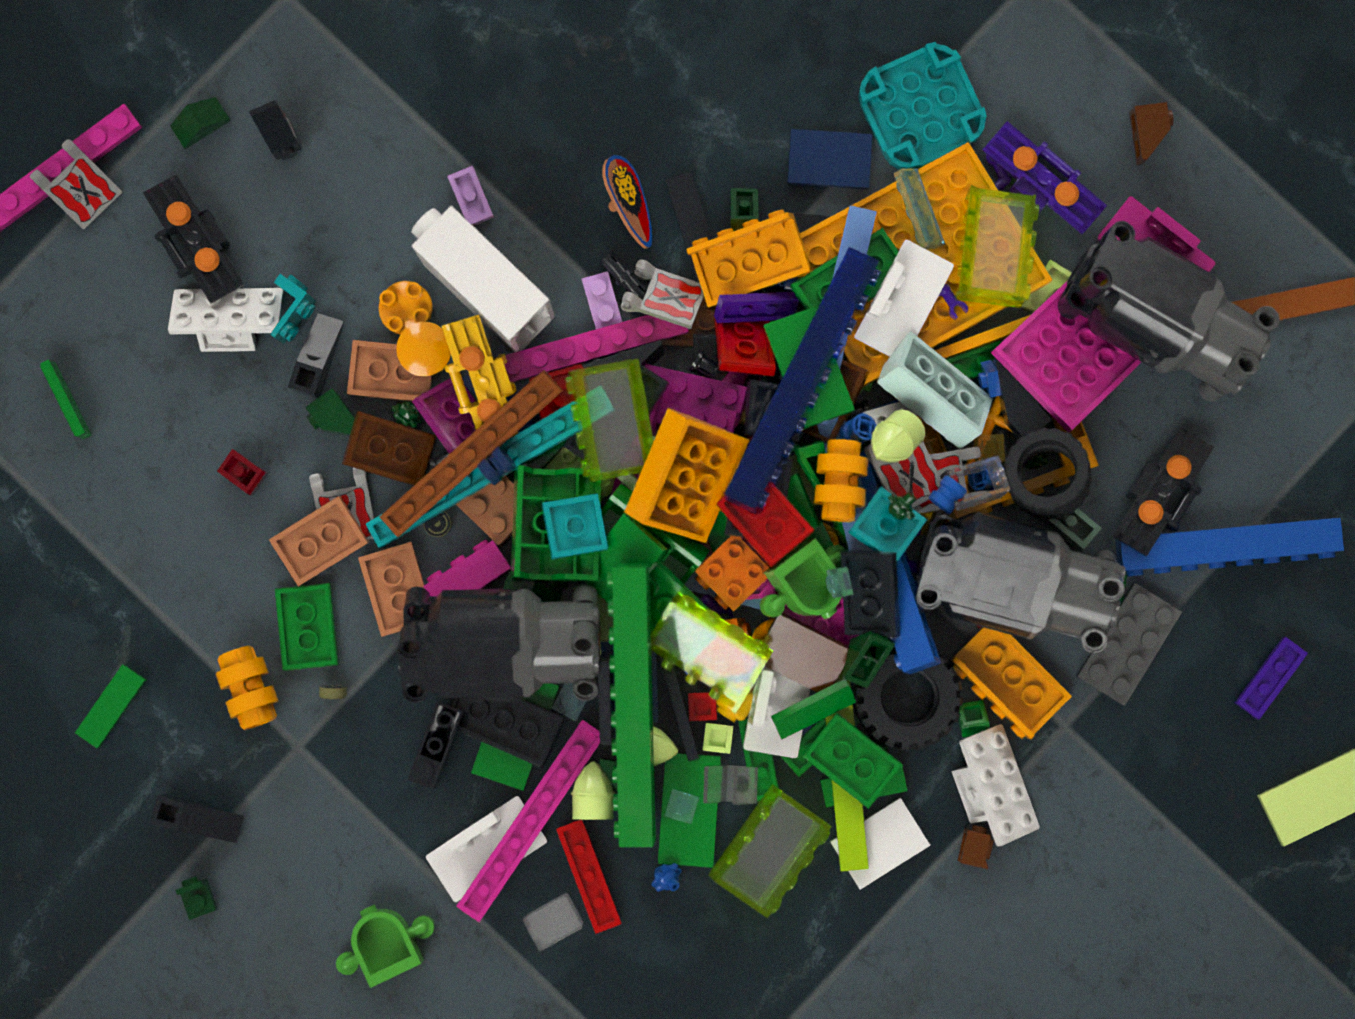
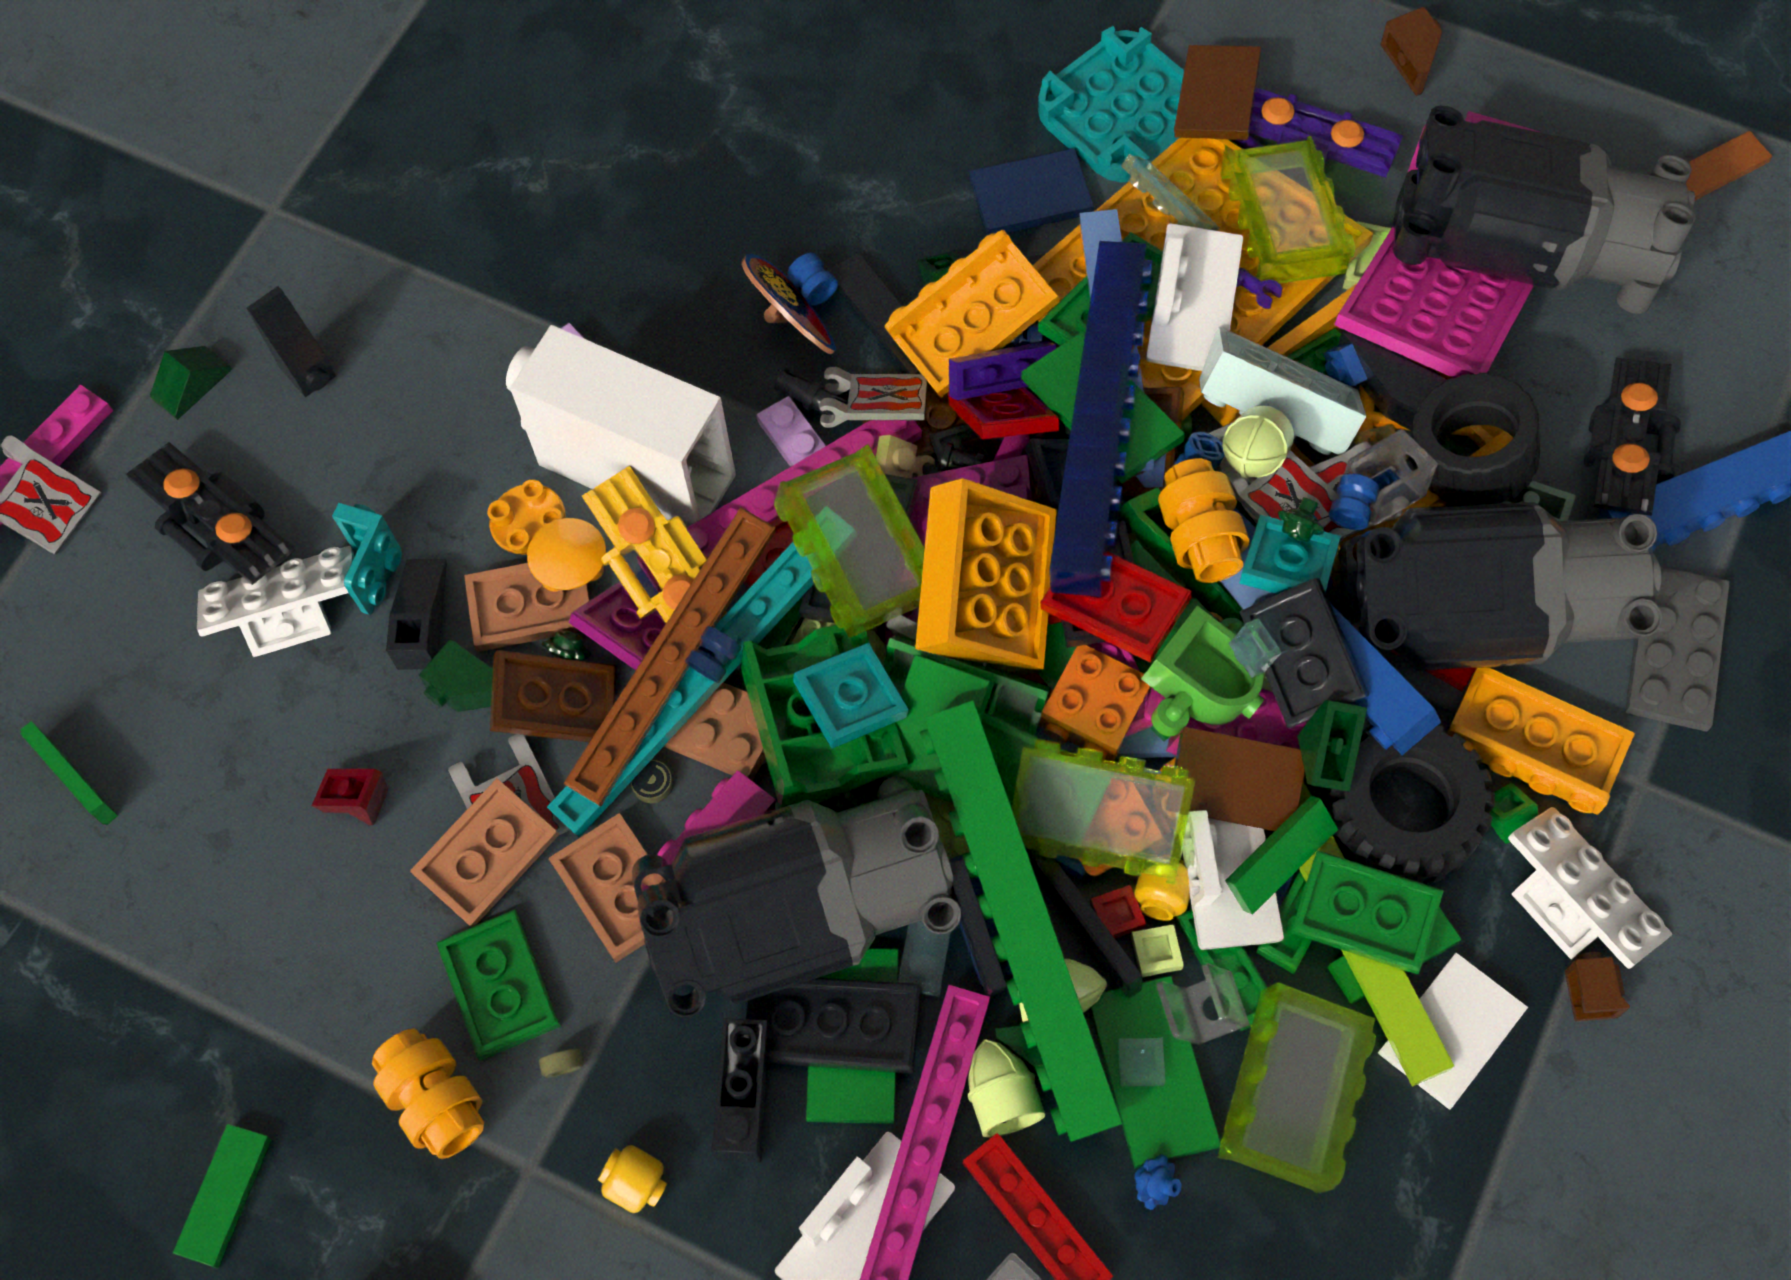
camera: 15 degrees left, 20 degrees down
none -> yellow head [597,1145,667,1213]
none -> blue wheel [787,252,838,305]
none -> tan plate [873,435,935,478]
none -> reddish brown tile [1174,45,1261,140]

